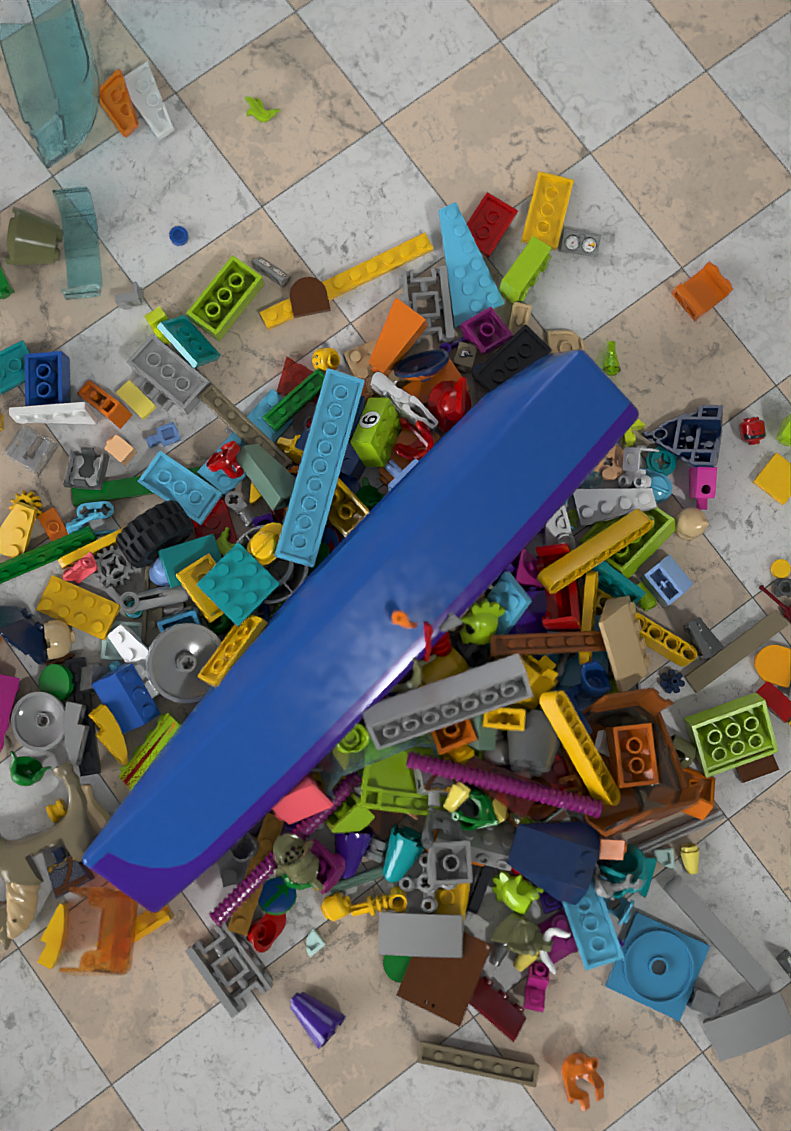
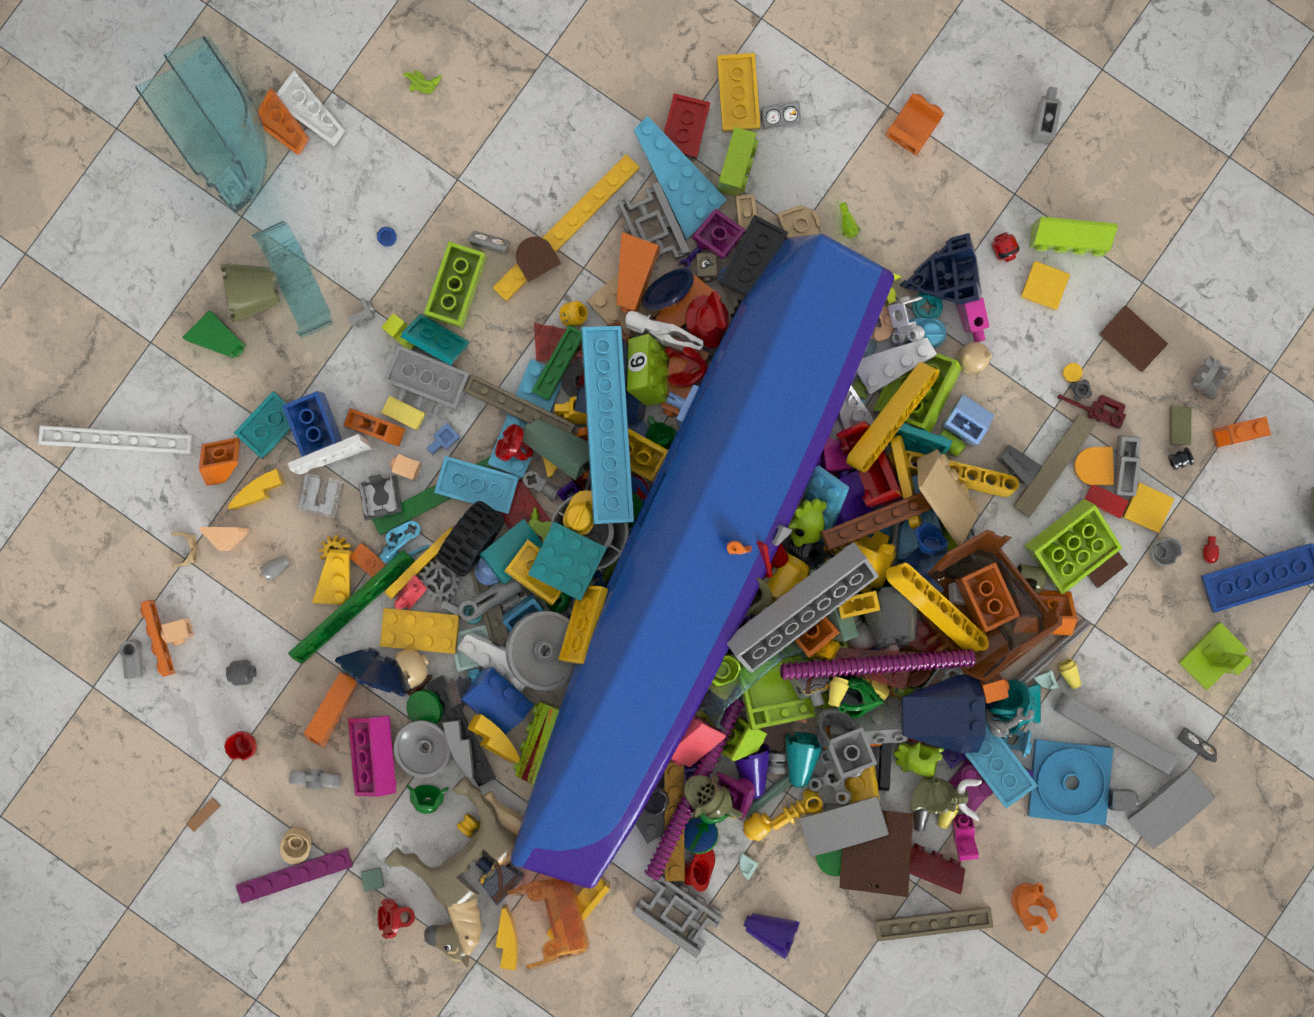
camera: 15 degrees left, 5 degrees up
dark blue plant [660,669,685,694] -> none

